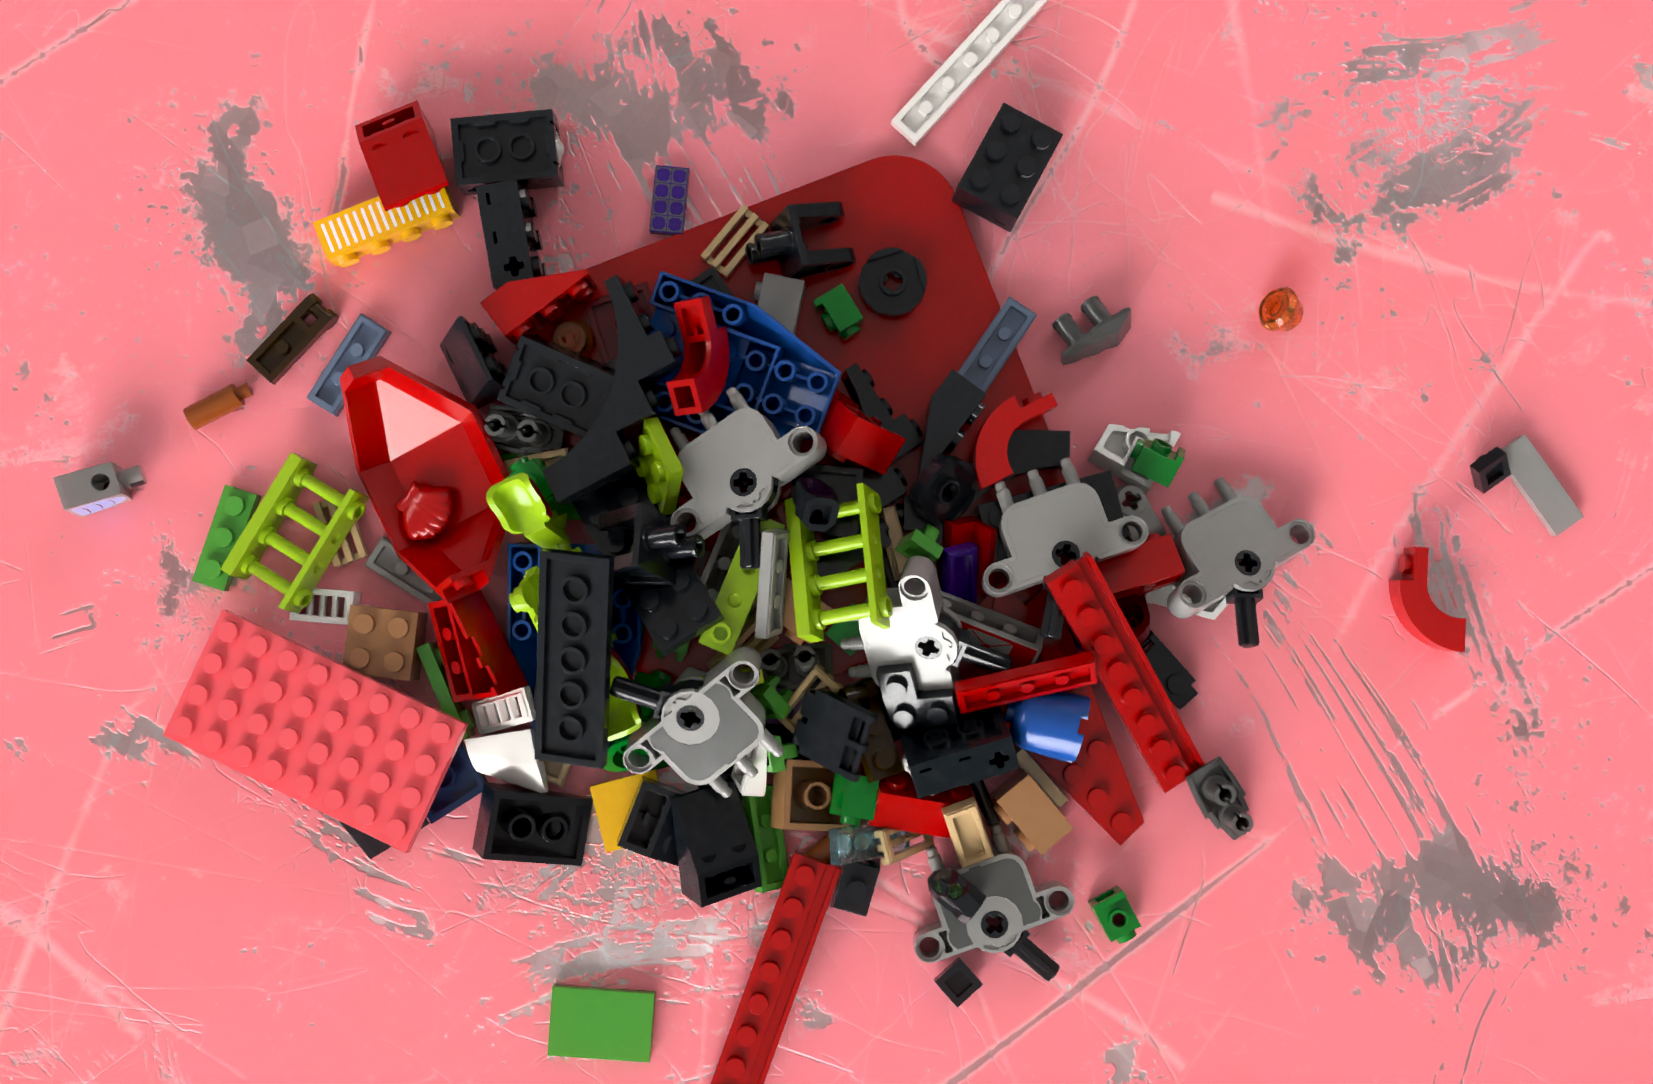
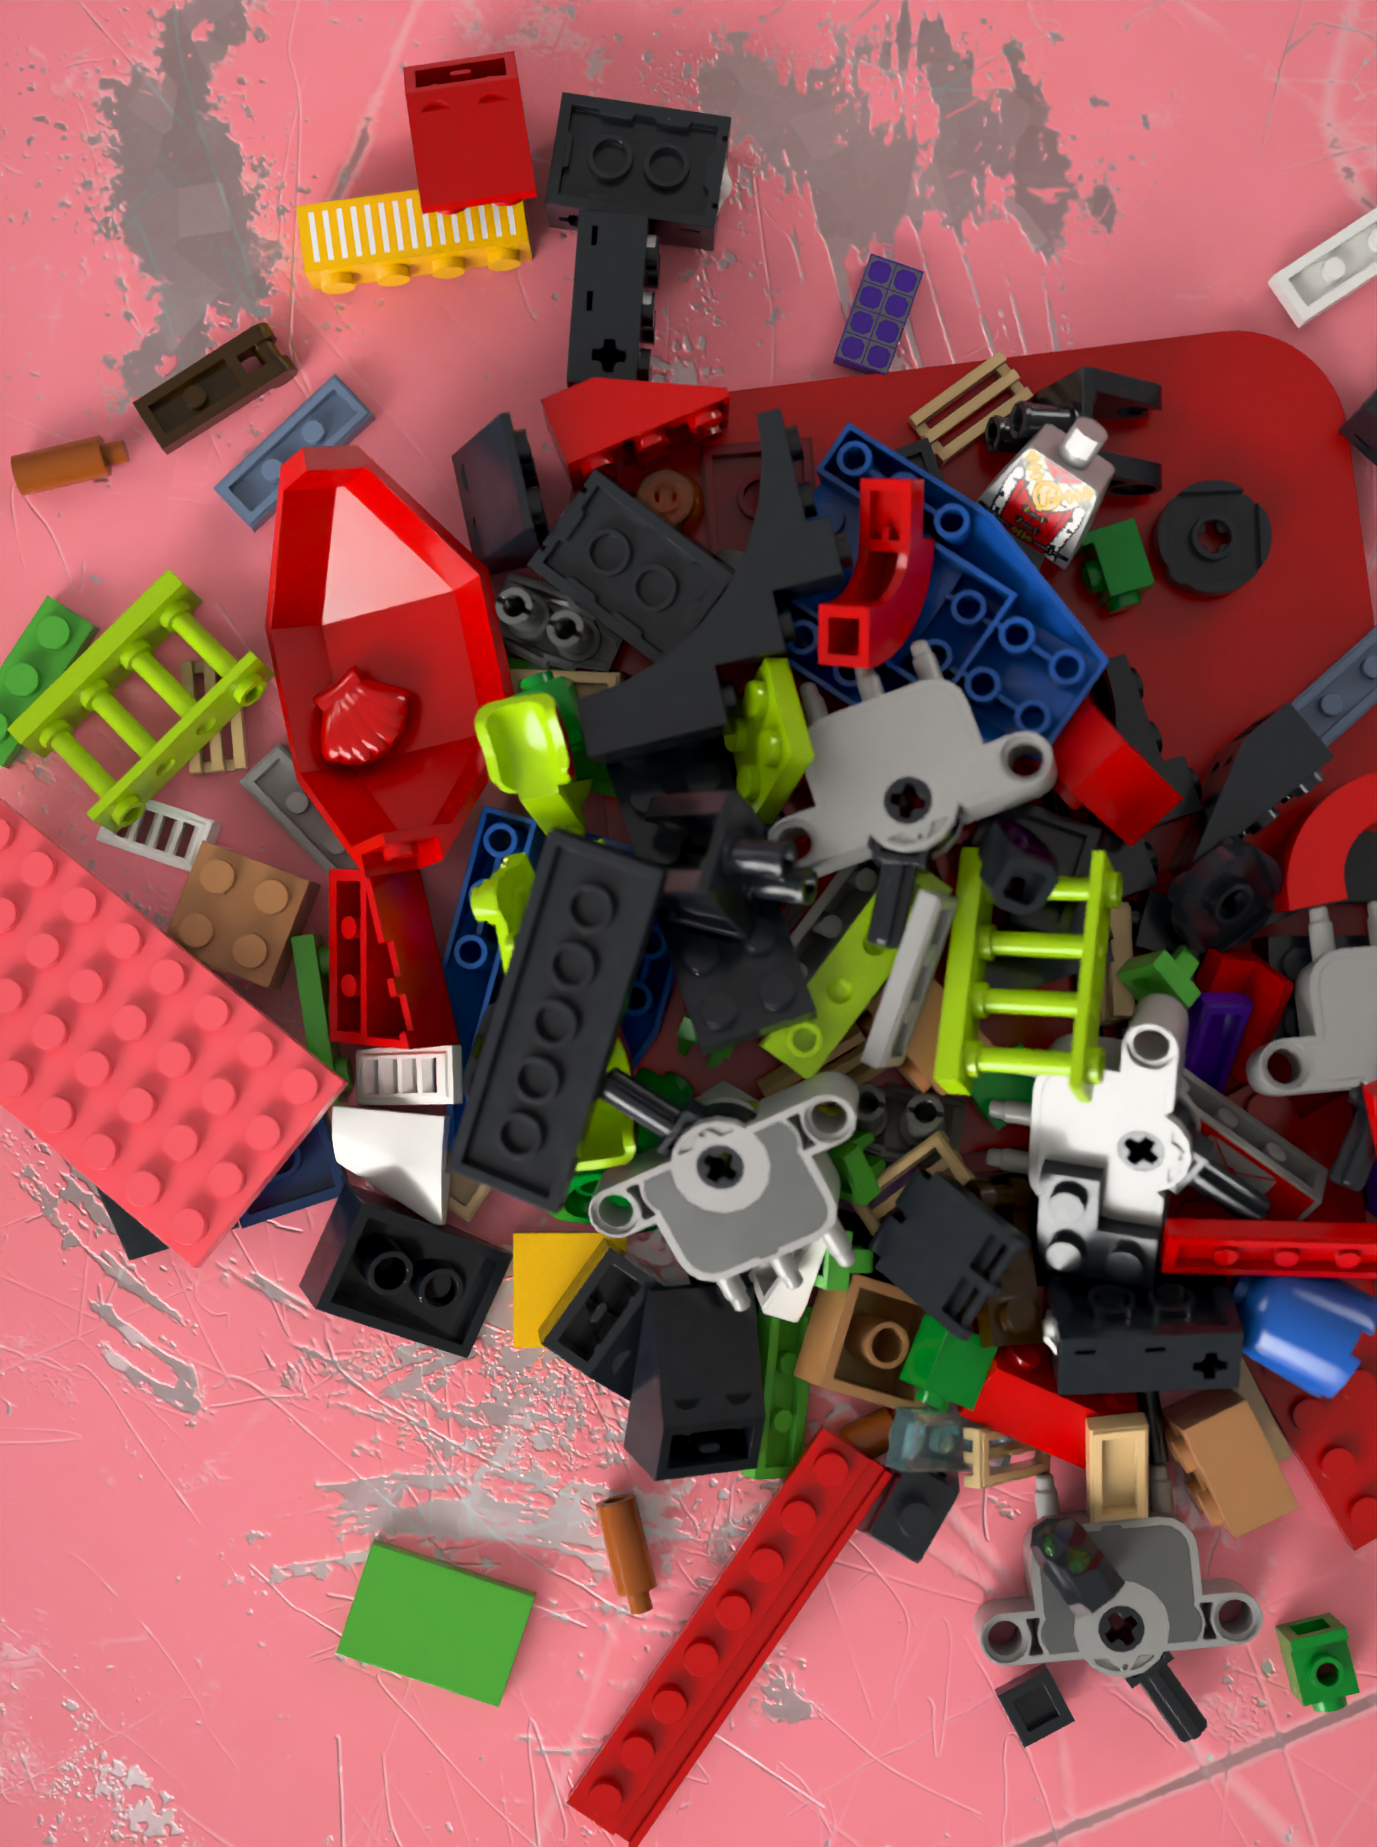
camera: 20 degrees right, 0 degrees up
none -> dark orange cylinder [595,1493,657,1615]
none -> torso [976,417,1115,570]

